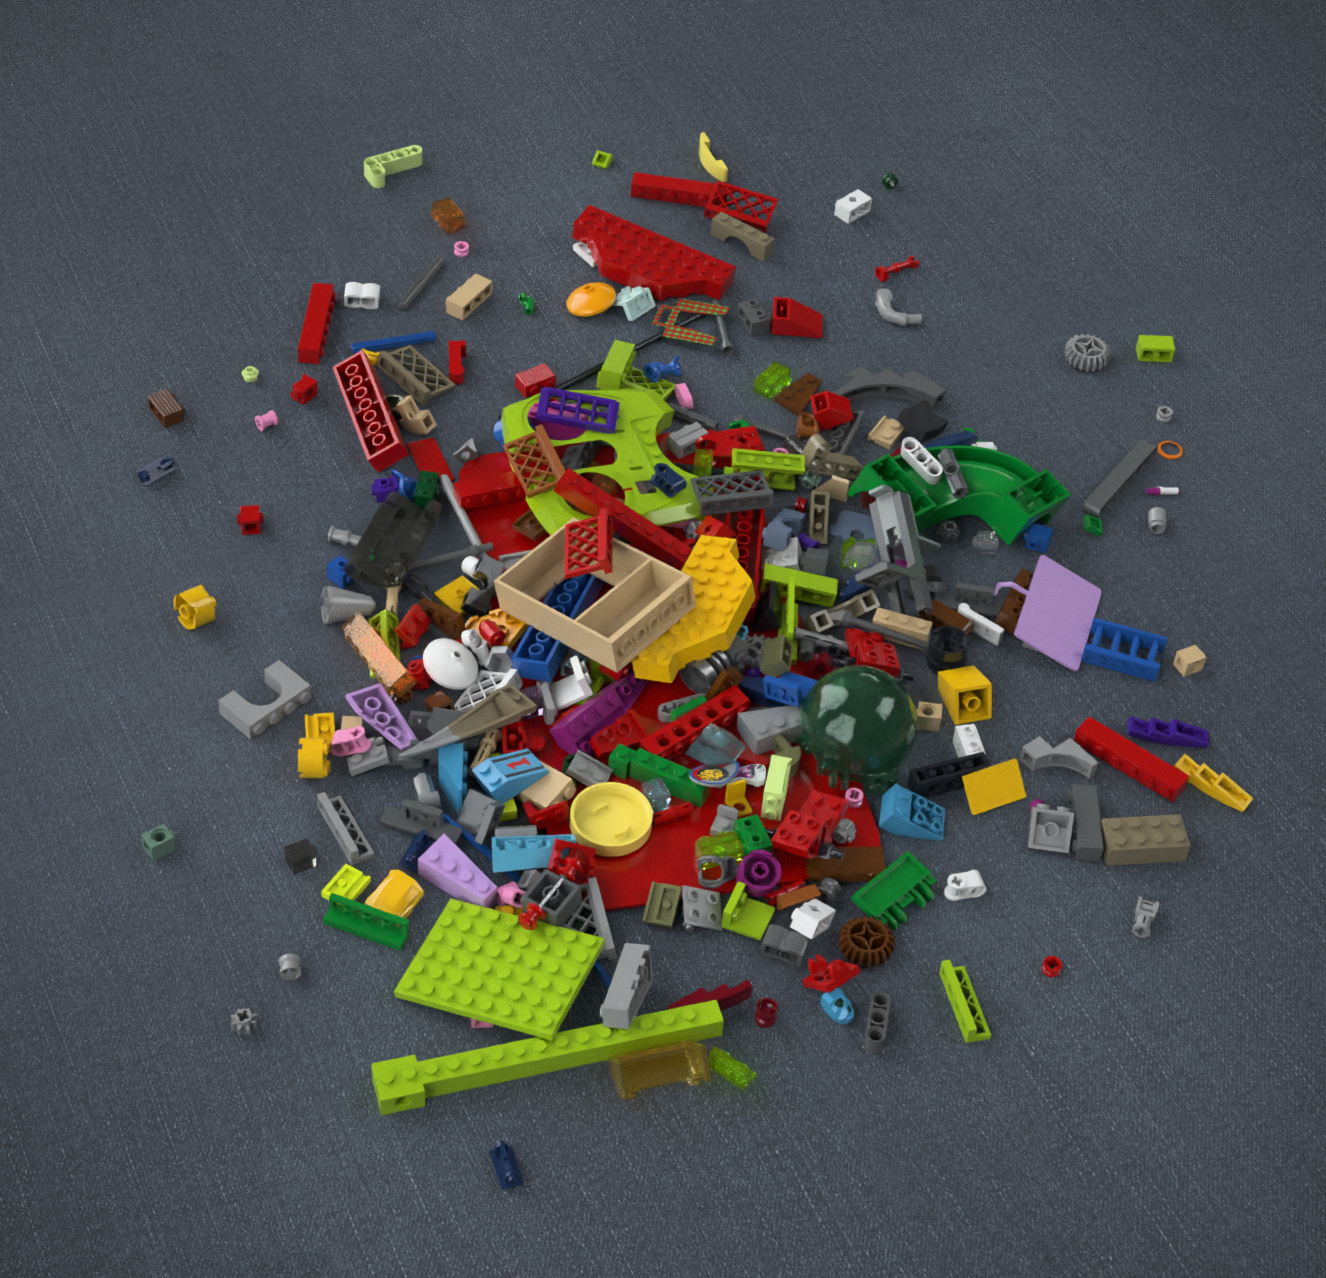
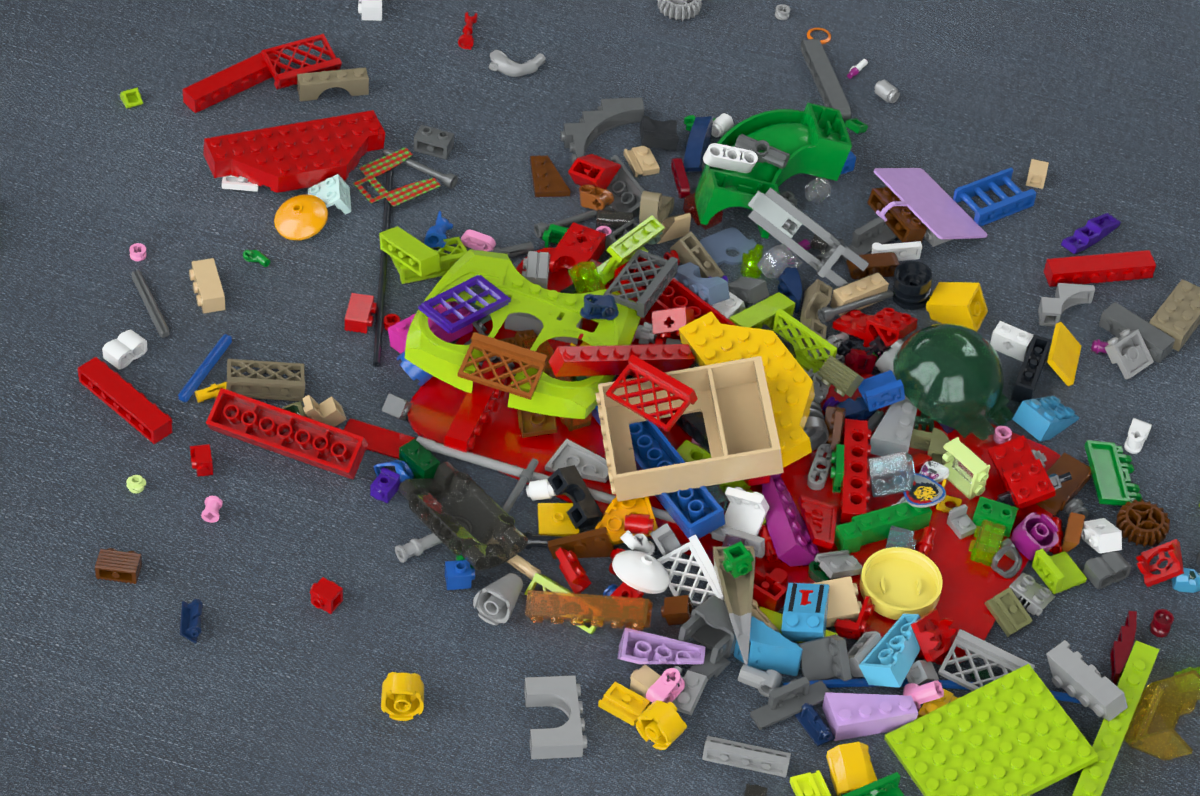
camera: 50 degrees left, 0 degrees up
clear orange brick [431,197,465,234] -> none
red leg [449,341,466,385] -> none
dark grey brick [518,857,583,930] -> none
light yellow slope [699,132,728,182] -> none
clear neon green brick [753,361,791,399] -> none
red slope [771,297,822,338] -> none
yellow slope [1173,754,1253,812] -> none
none -> green brick [722,541,754,579]

